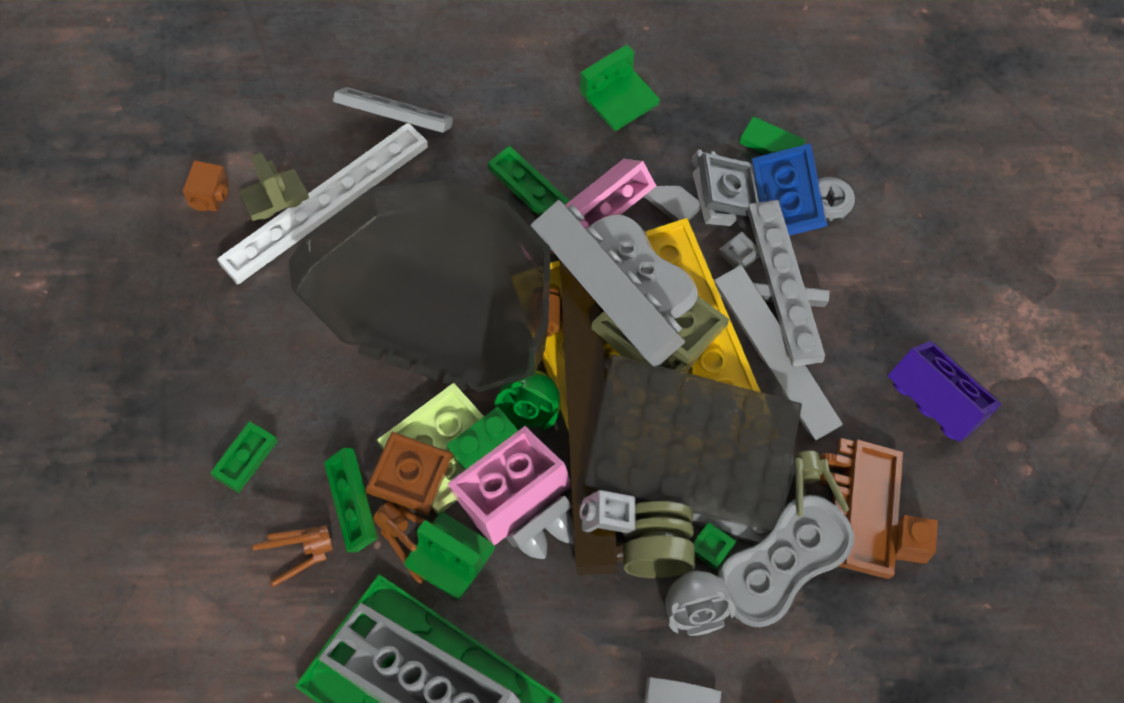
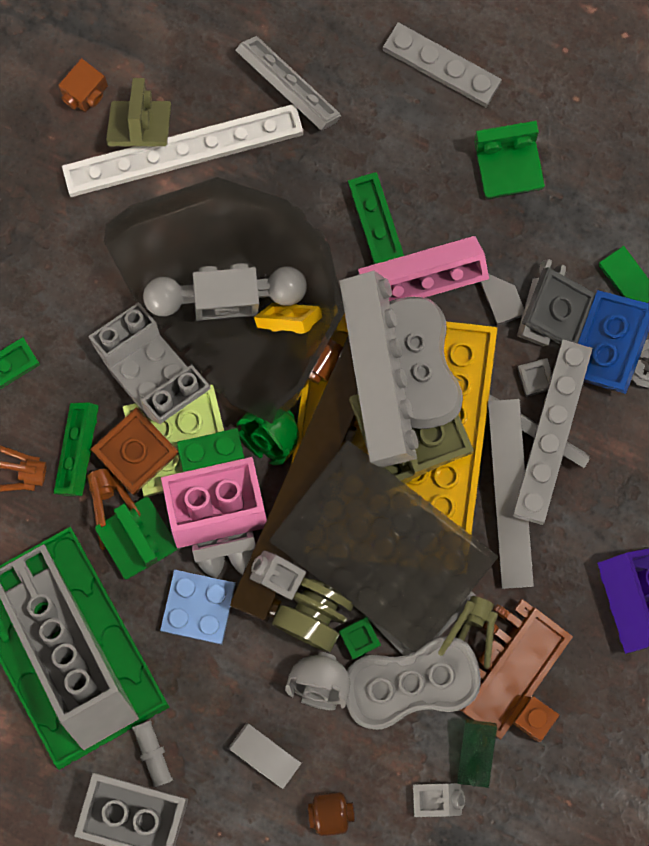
camera: 30 degrees right, 15 degrees up
none -> light grey slope [88,302,211,424]
none -> light grey brick [143,263,307,321]
none -> light blue plate [160,570,236,645]
none -> yellow plate [254,303,323,334]
none -> light grey plate [383,22,502,108]
none -> light grey bracket [413,783,465,817]
none -> clear green tile [457,719,497,788]

